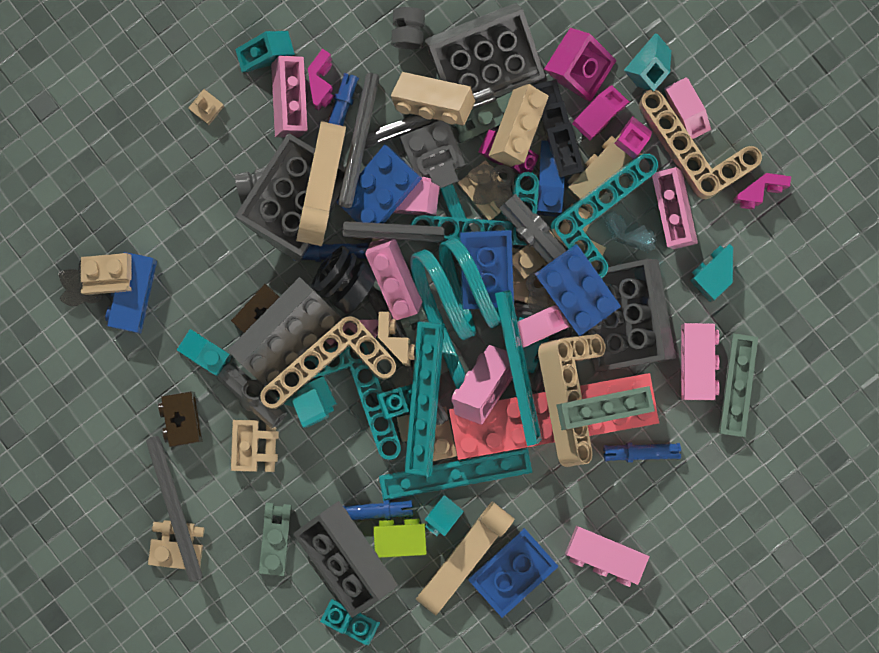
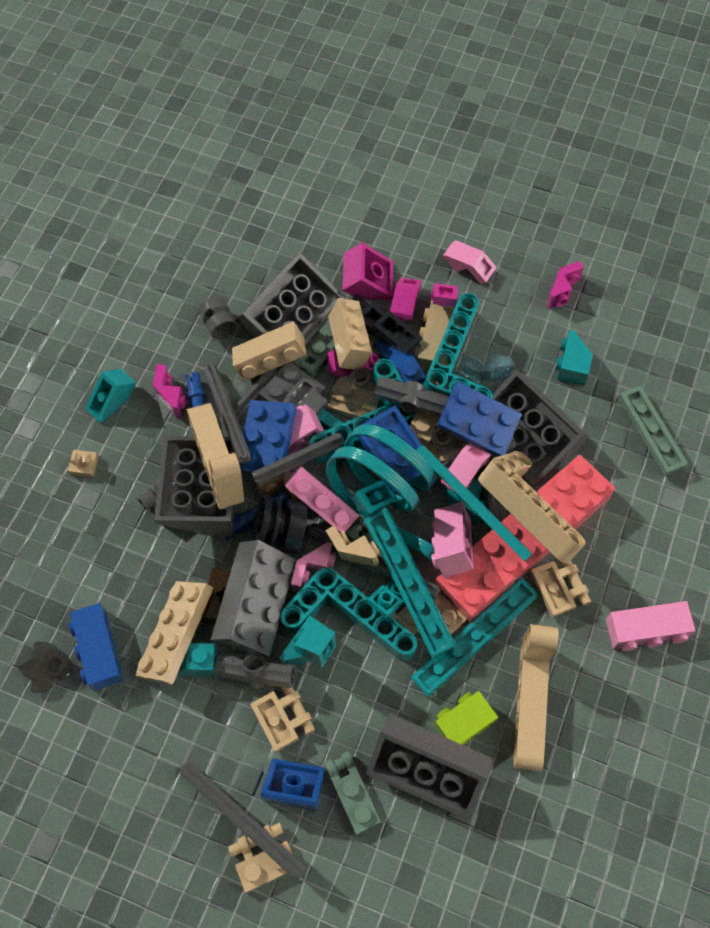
camera: 25 degrees left, 20 degrees down
tan plate [81,253,132,295] -> none
dark brown brick [158,391,203,447] -> none
tan beam [260,316,396,409] -> none
bright pink brick [271,56,308,138] -> none
teal slope [320,599,380,646] -> none
blue pin [343,500,413,520] -> none
teal slope [425,495,464,536] -> none
blue plate [468,528,559,618] -> none
sand green plate [556,386,655,430] -> none
blue pin [603,443,681,463] -> none
teal slope [624,33,672,92] -> none
tan beam [639,90,762,199] -> none
bright pink brick [652,167,698,249] -> none
bright pink brick [681,323,719,401] -> none
none -> tan plate [135,581,213,685]
none -> blue slope [261,758,325,811]
none -> teal slope [352,480,398,519]
none -> tan plate [530,561,591,618]

